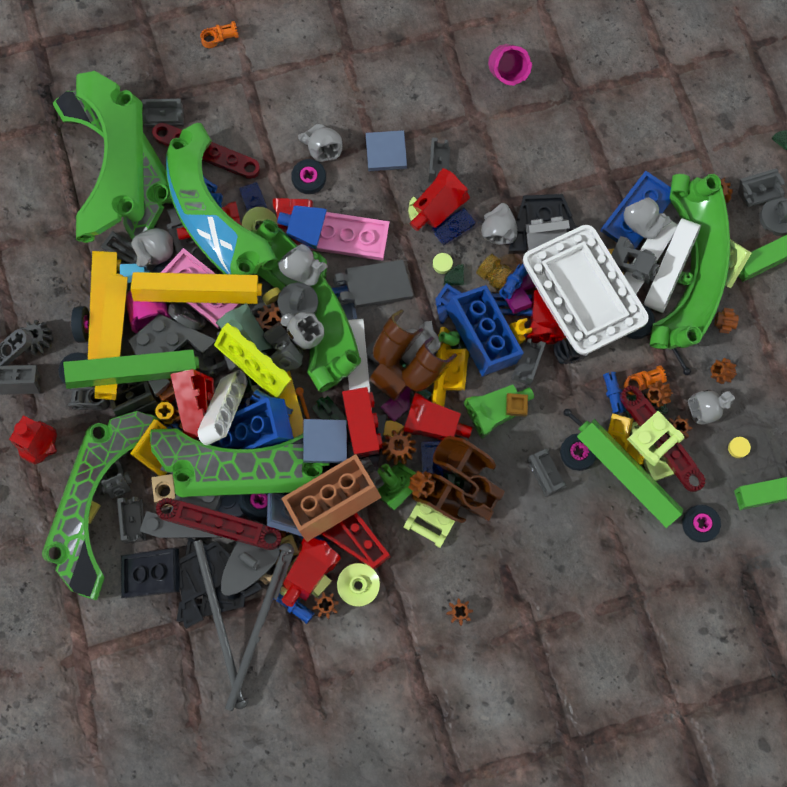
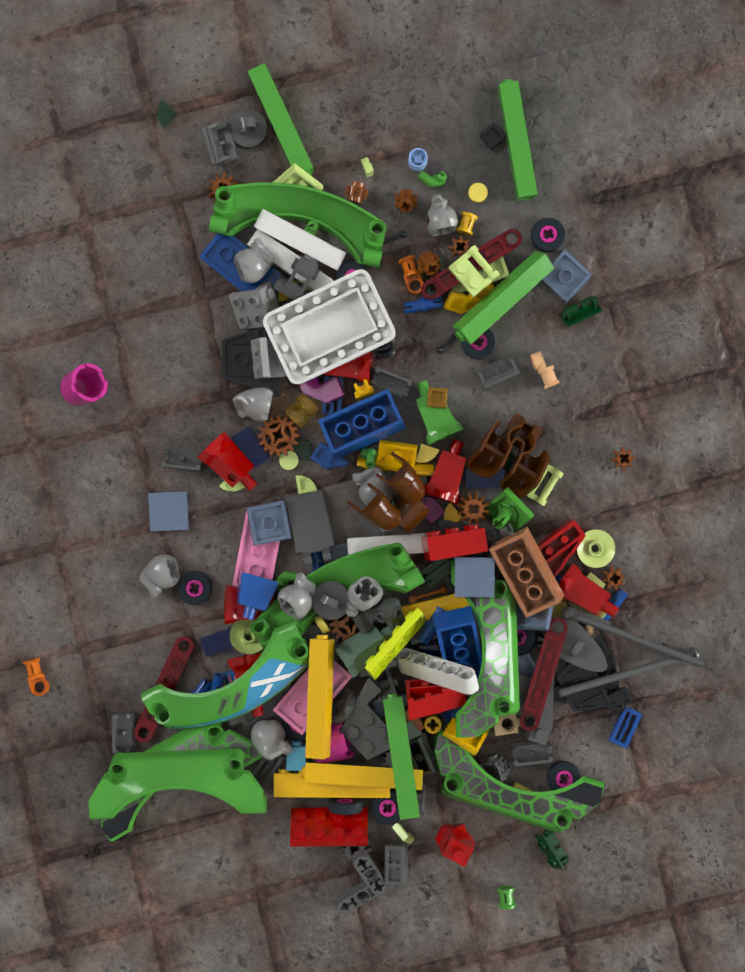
camera: 90 degrees left, 15 degrees up
black tile [121,548,180,599] -> none
dark orange gear [408,471,436,498] -> none
blue pin [499,264,528,299] -> none
none -> light grey bracket [229,281,279,329]
none -> sand blue tile [246,500,292,546]
none -> dark orange gear [258,415,300,458]
none -> red plate [290,807,368,847]
none -> yellowish green tile [295,475,318,494]
none -> yellowish green tile [360,157,374,177]
none -> yellowish green tile [392,823,415,844]
none -> light blue wheel [408,148,428,172]
none -> light yellow tile [415,444,439,463]
none -> bright green arm [417,170,447,188]
none -> yellow bush [456,211,478,236]
none -> light nougat connector [530,351,560,389]
none -> dark green hinge [535,829,569,870]
none -> sand blue tile [541,249,593,304]
none -> black bush [546,761,581,791]
none -> dark green hinge [560,295,603,327]
none -> blue tile [608,705,642,749]

